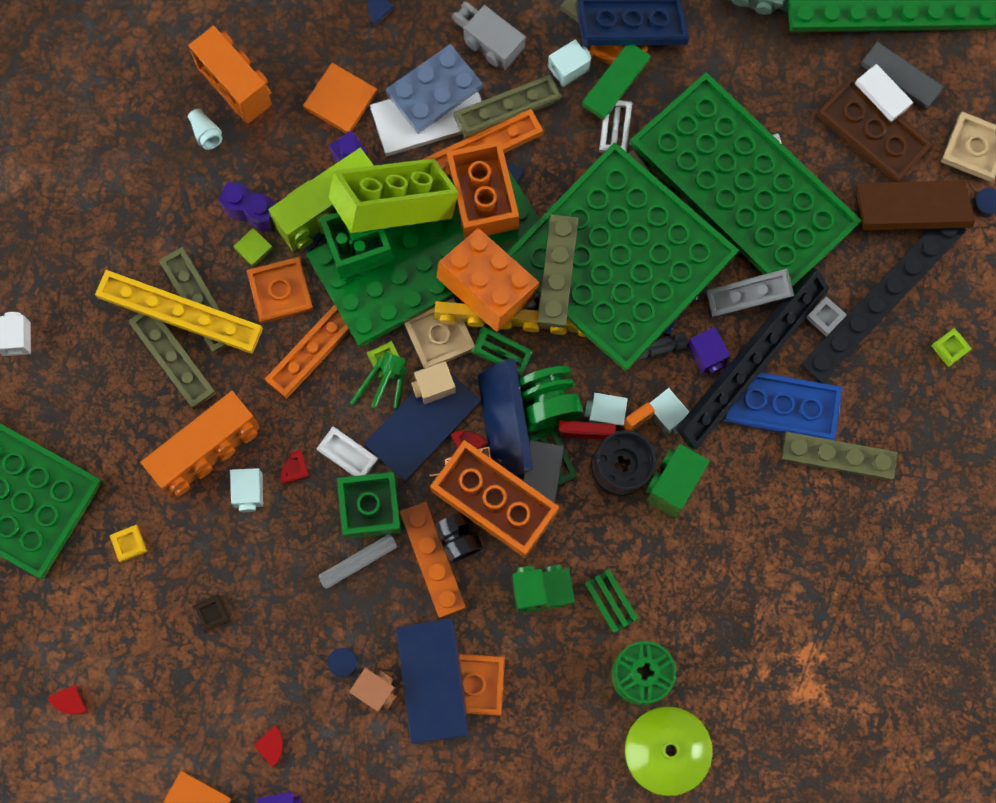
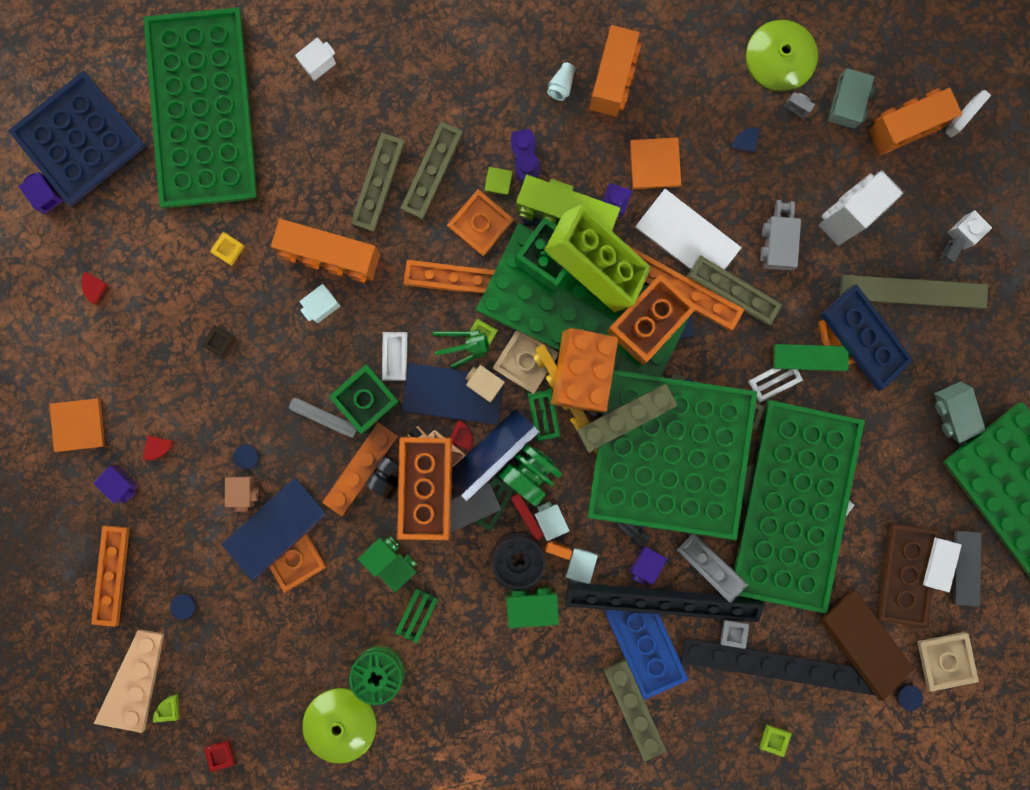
camera: 55 degrees right, 10 degrees up
yellow plate [95,270,263,354] -> none
red tile [280,449,309,485] -> none
sand blue plate [386,44,483,134] -> none
light aqua brick [548,39,591,87] -> none

